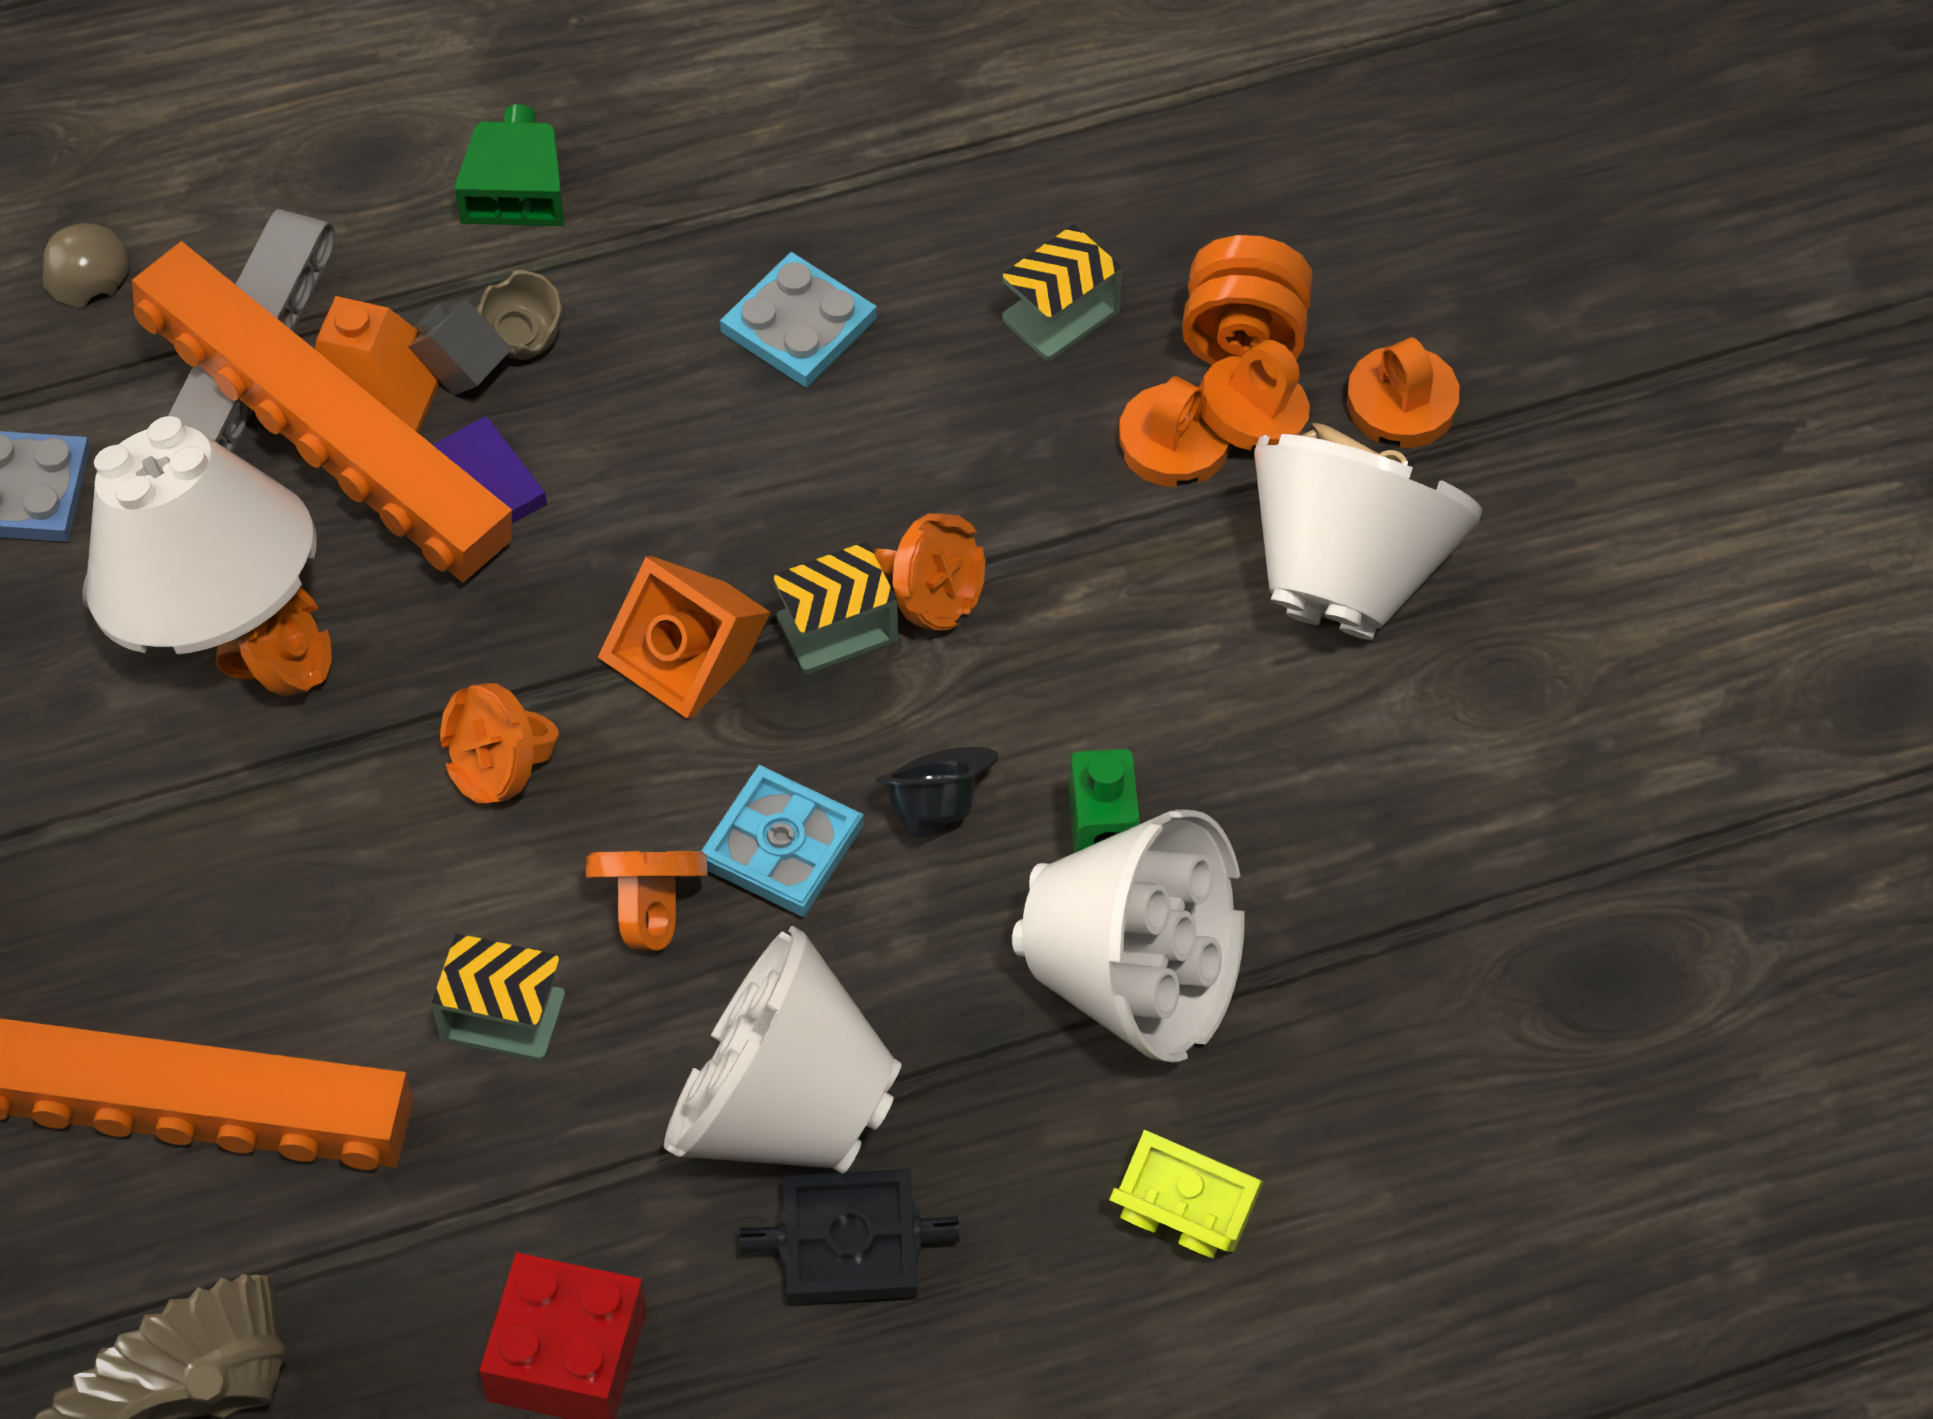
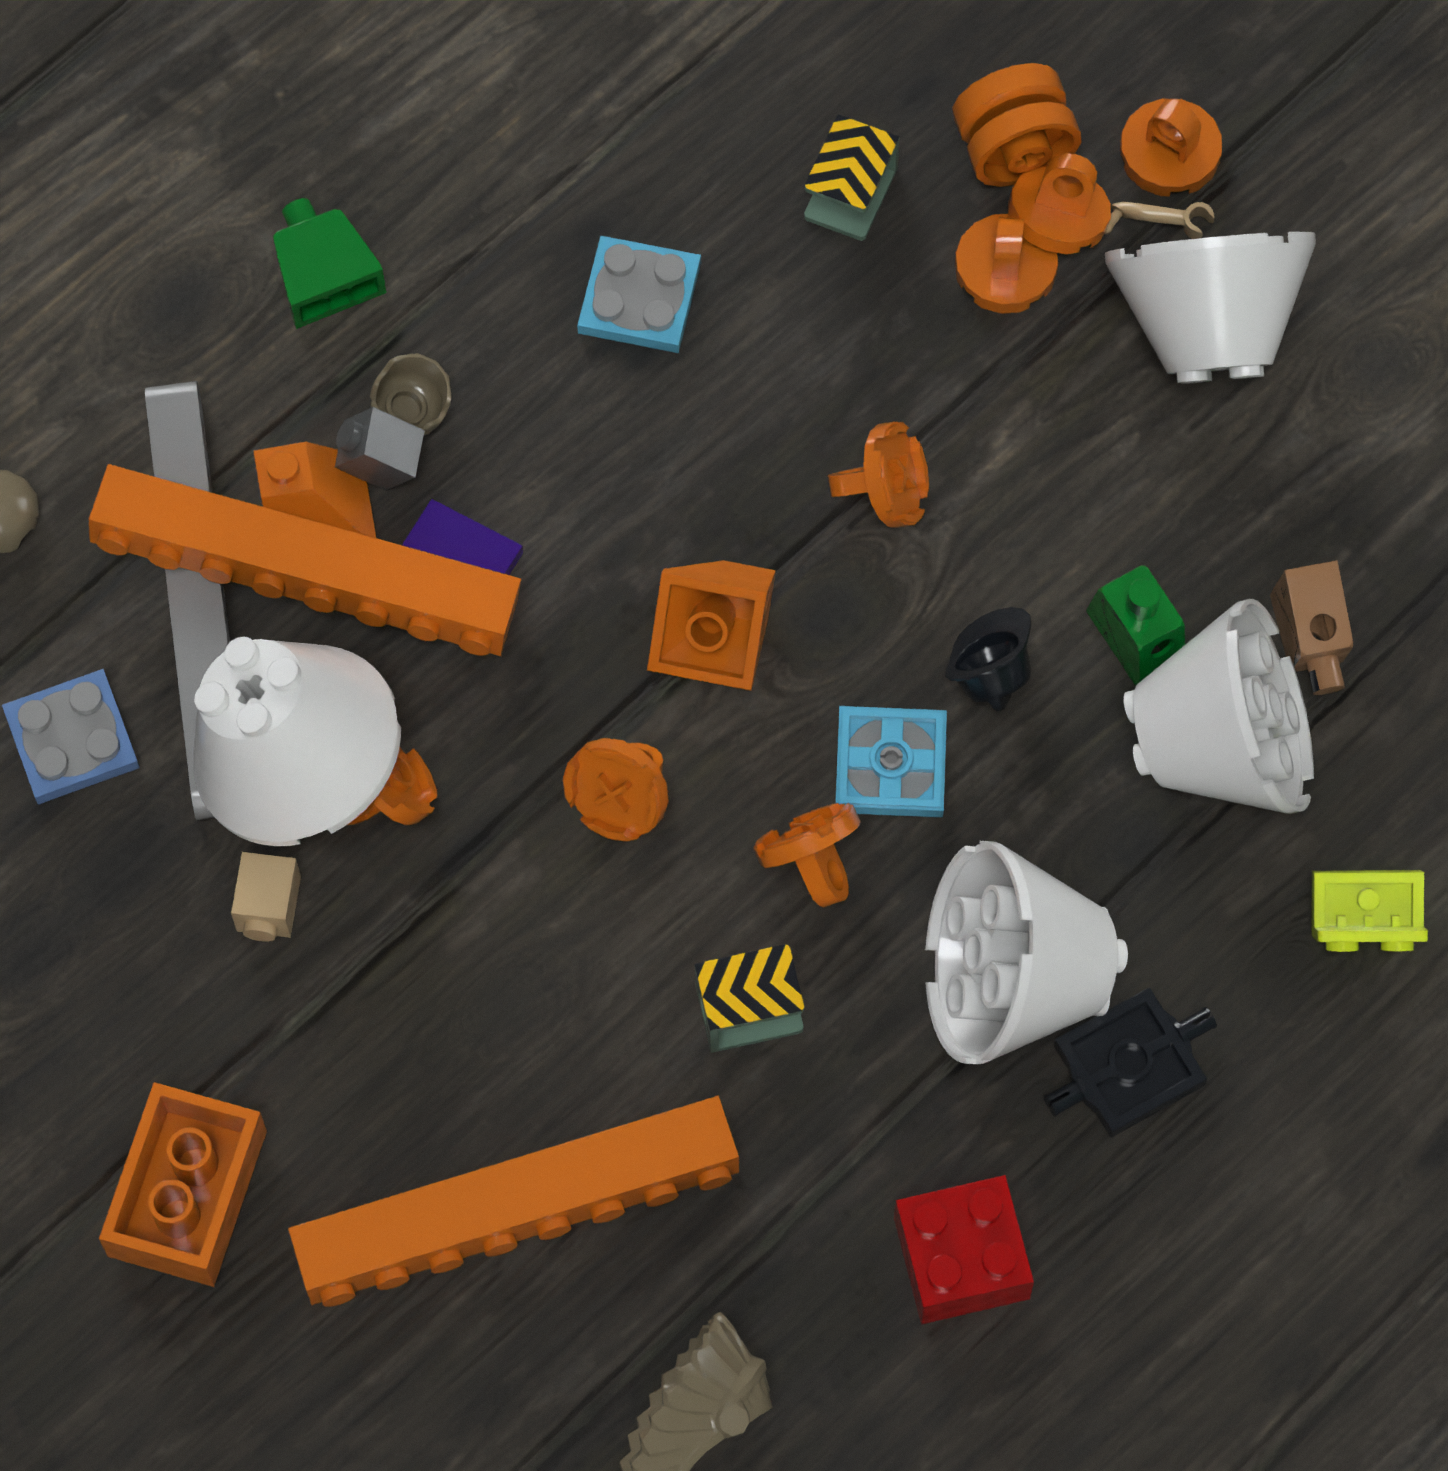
camera: 25 degrees left, 10 degrees up
piece [774,541,898,674] -> none
none -> tan brick [231,852,301,942]
none -> medium nougat torso [1270,560,1353,695]

